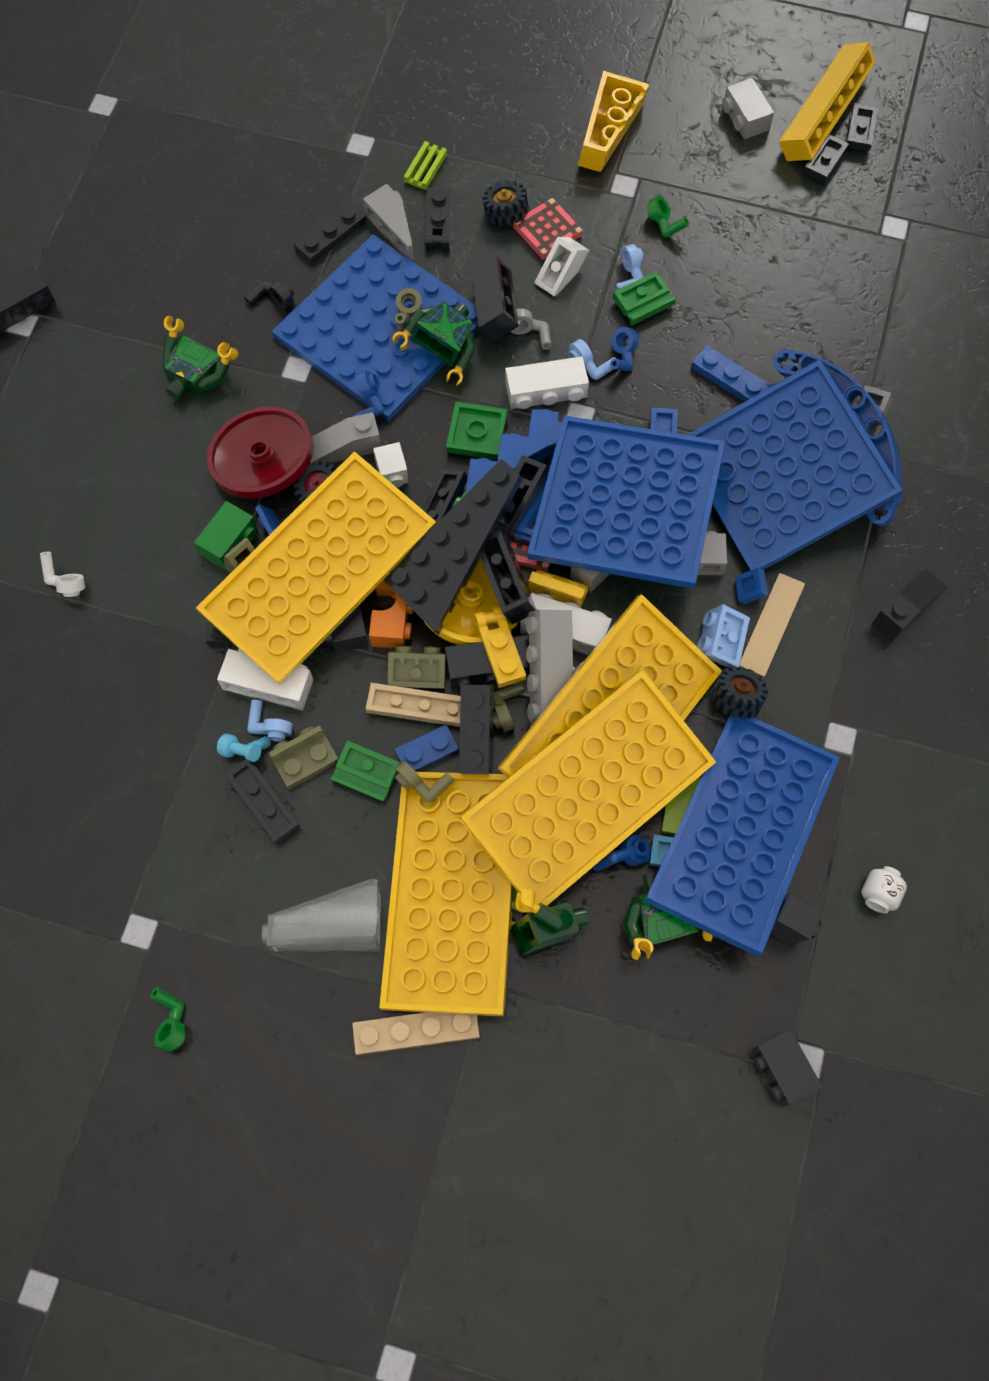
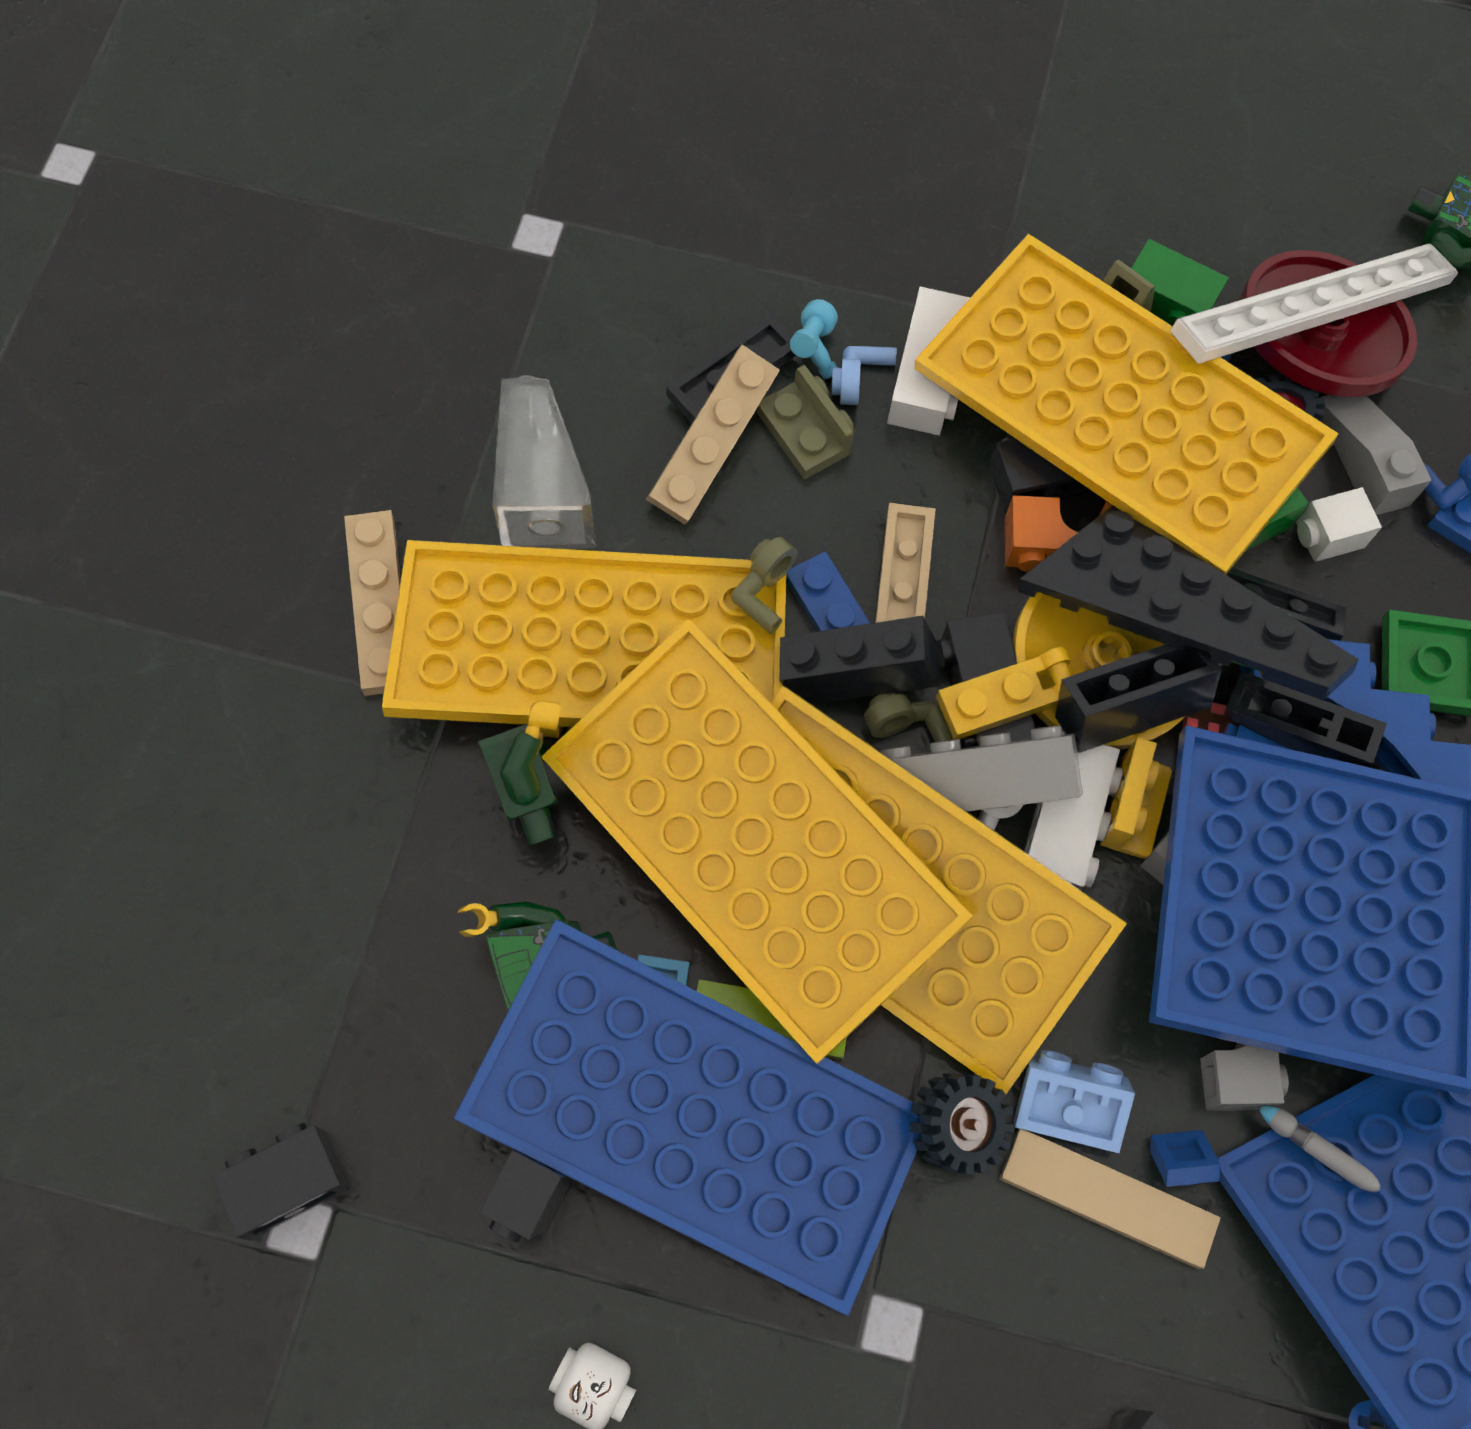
camera: 85 degrees right, 0 degrees up
white plate [40,552,85,597] -> none
green plate [150,987,185,1052] -> none
green plate [330,741,400,802] -> none
olive bracket [388,646,446,688] -> none
blue plate [592,835,651,871] -> none
none -> tan plate [646,345,780,525]
none -> white tile [1171,243,1458,364]
none -> light grey piece [1260,1106,1381,1192]

